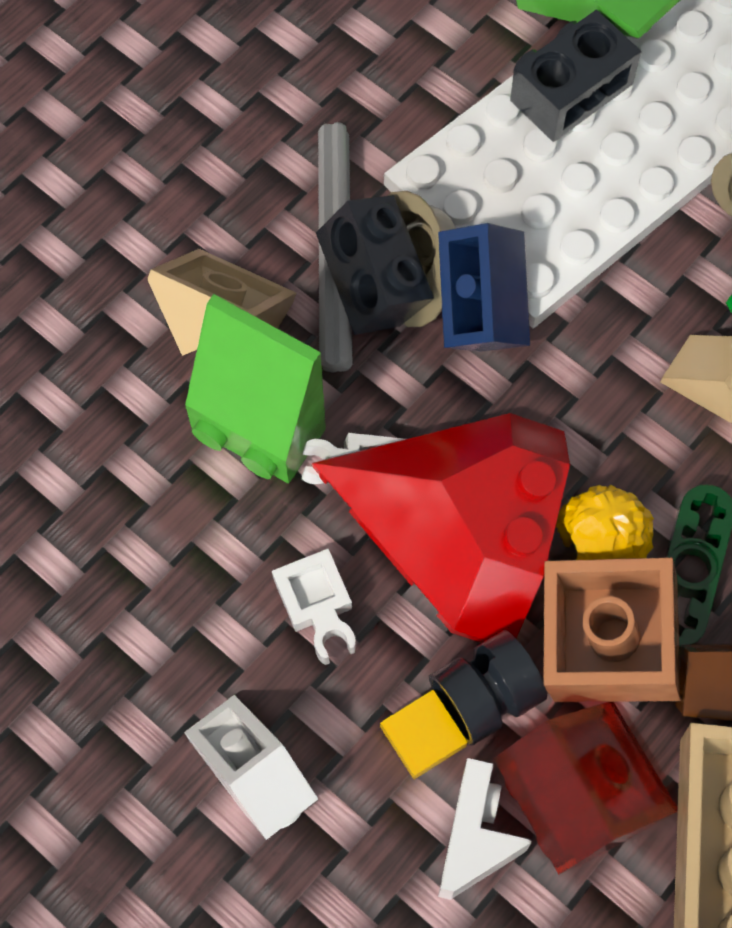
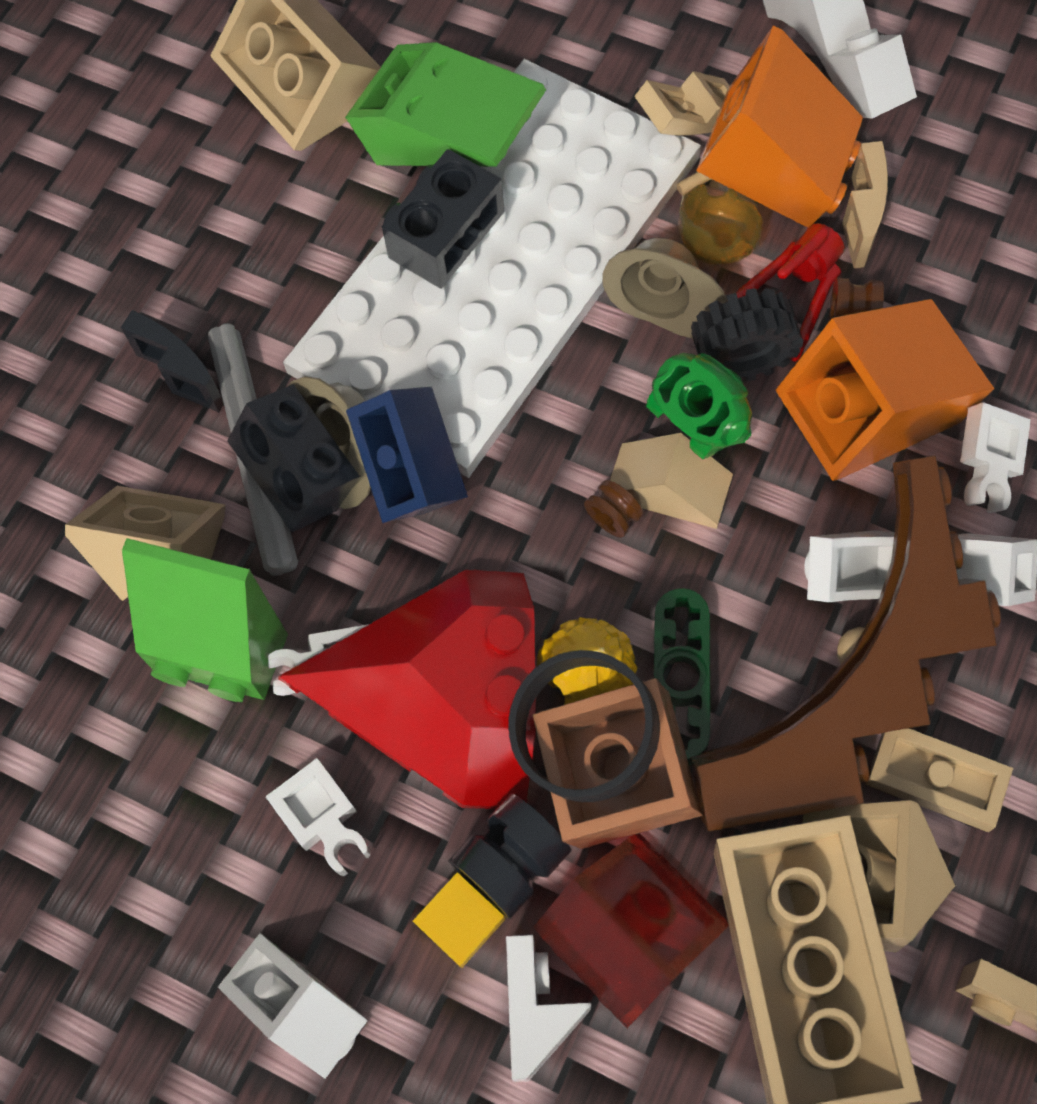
camera: 10 degrees left, 0 degrees up
none -> black slope [120,310,224,413]
none -> black tyre [508,650,660,802]
none -> reddish brown bush [584,480,643,538]

